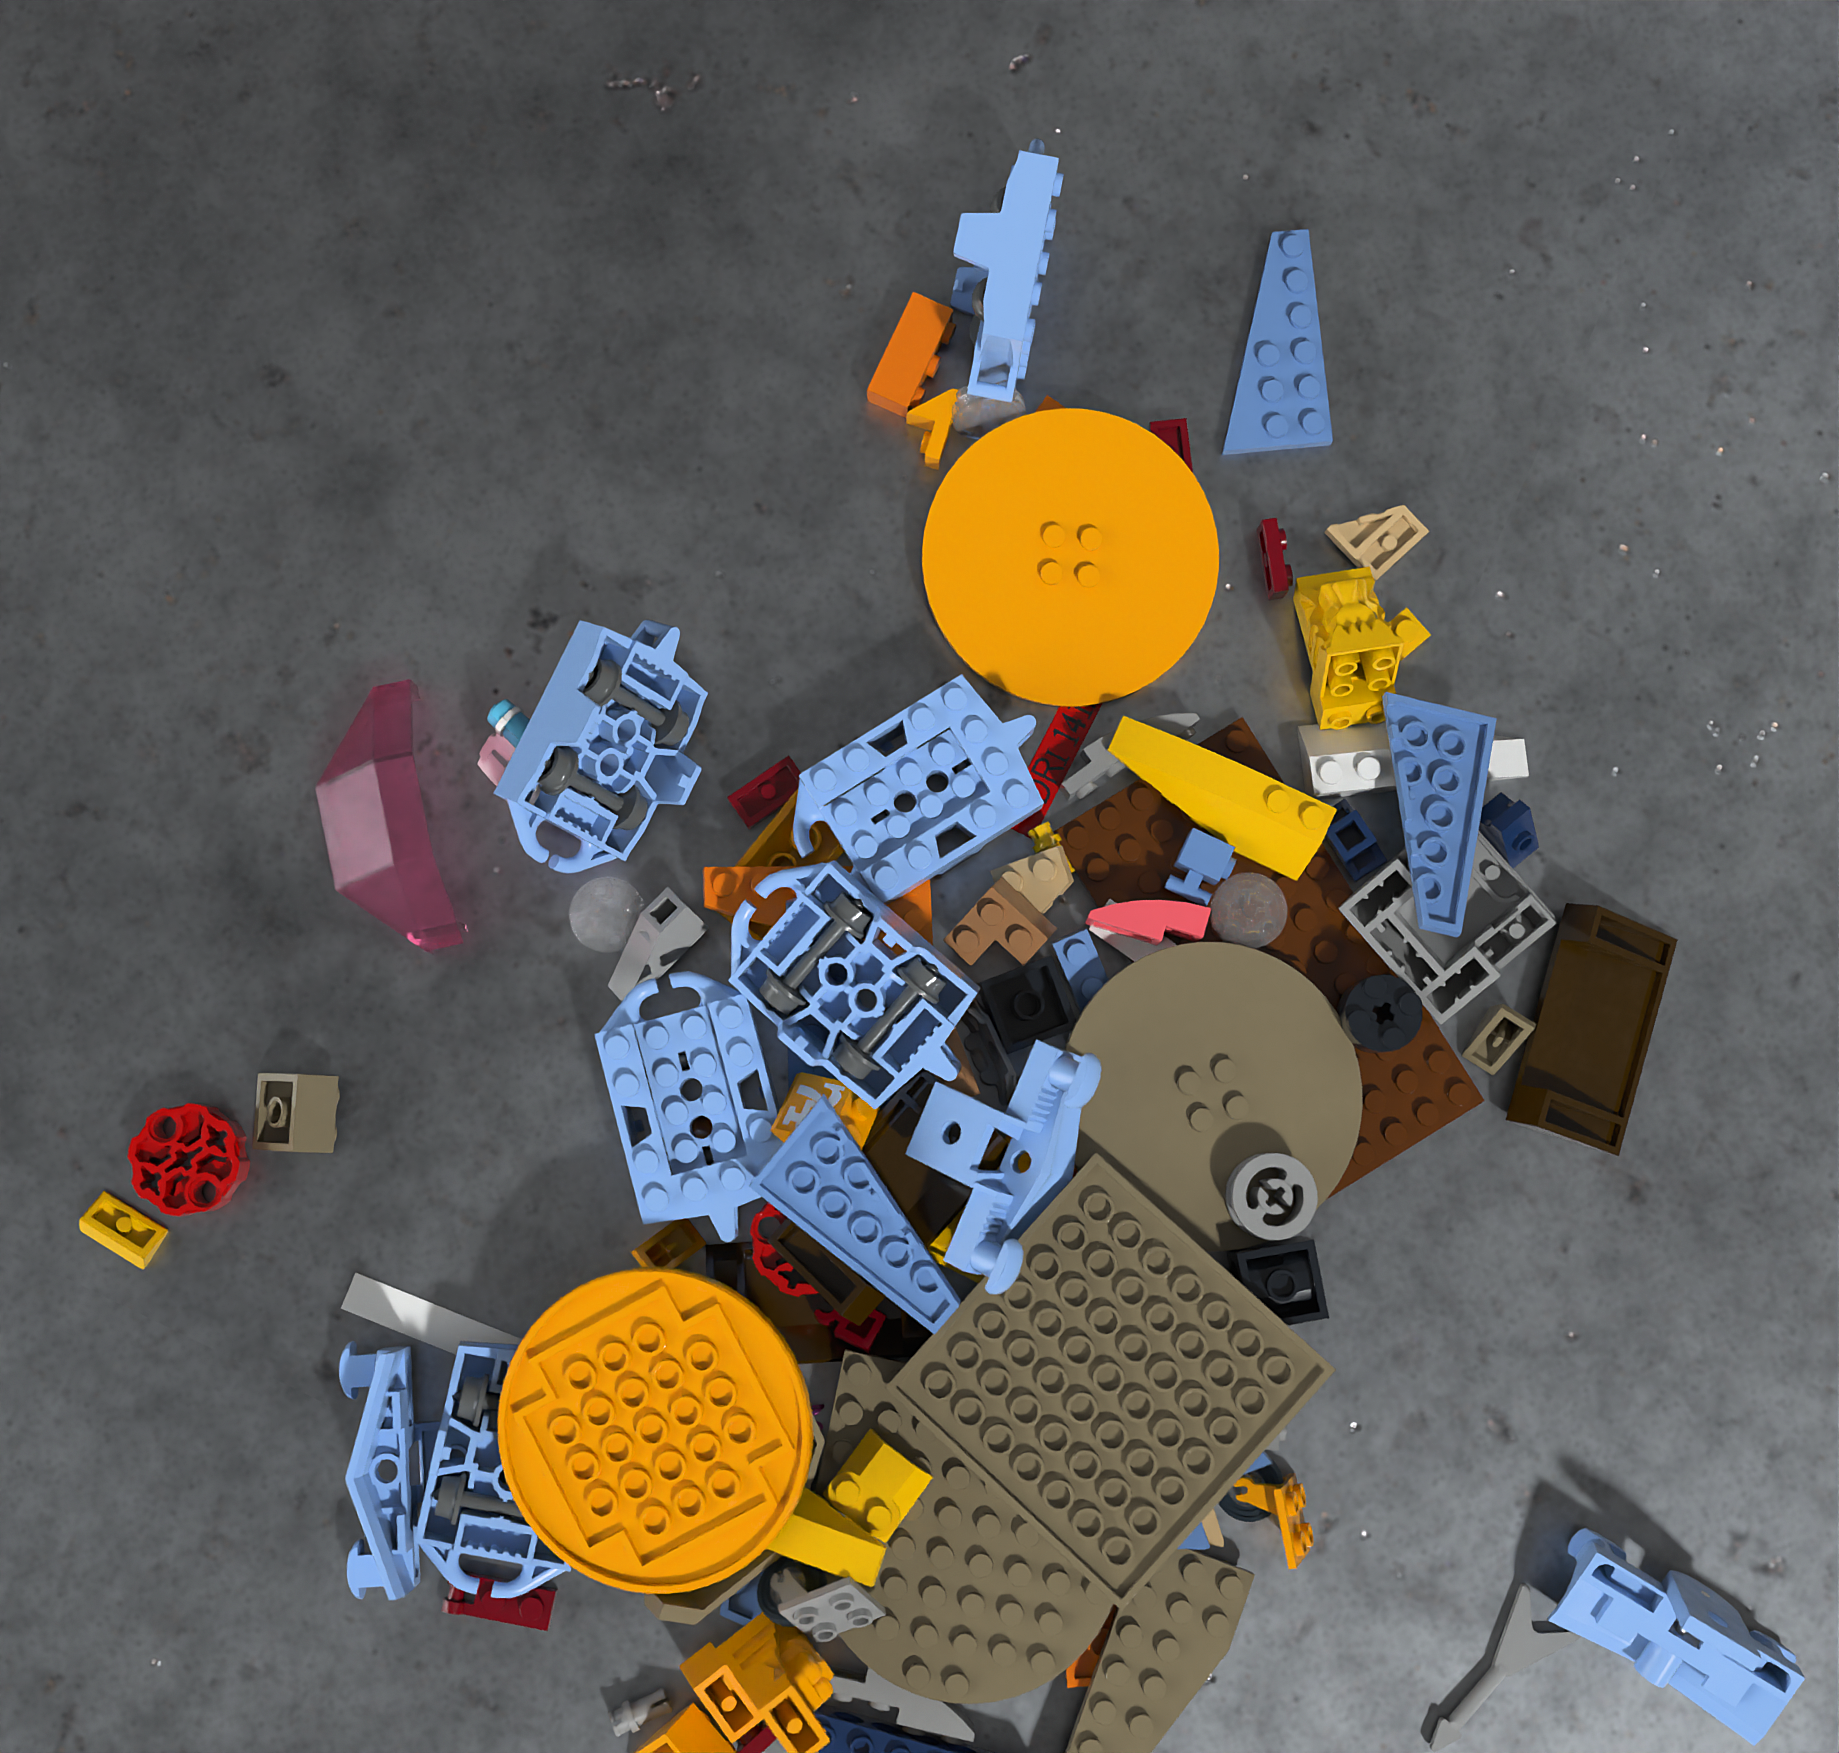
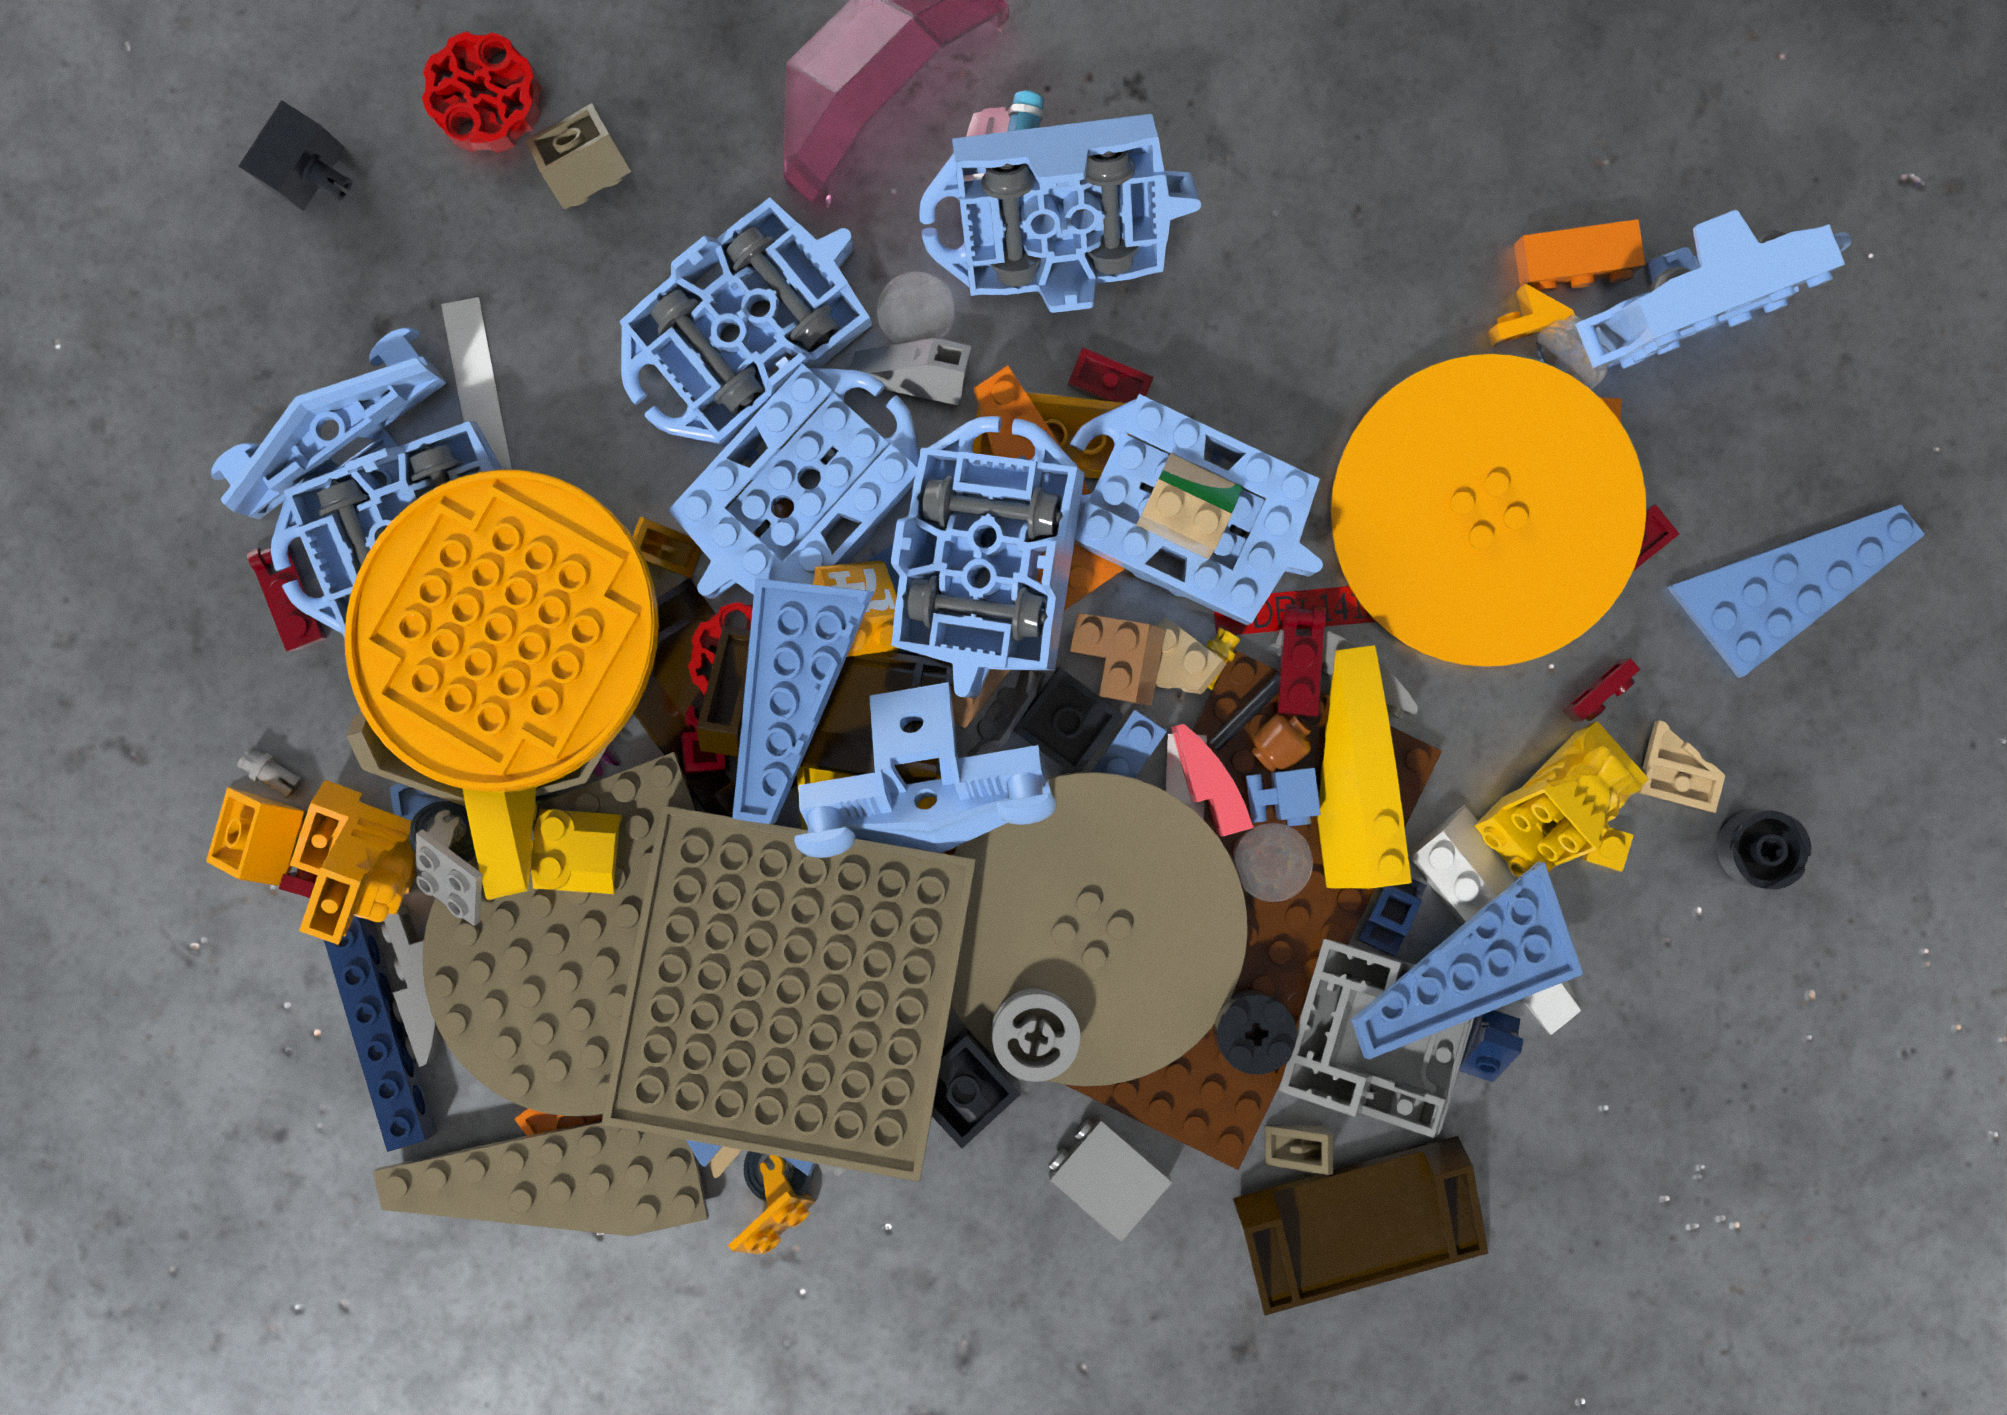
camera: 60 degrees right, 5 degrees up
yellow slope [79,1190,168,1269] -> none
none -> black brick [238,100,353,211]
none -> light blue piece [619,197,872,447]
none -> light grey brick [1049,1114,1173,1242]
none -> tan slope [1136,453,1243,559]
none -> black bar [1207,670,1280,752]
none -> dark orange head [1252,714,1311,772]
none -> dark red plate [1277,604,1326,716]
none -> black brick [1716,809,1812,890]

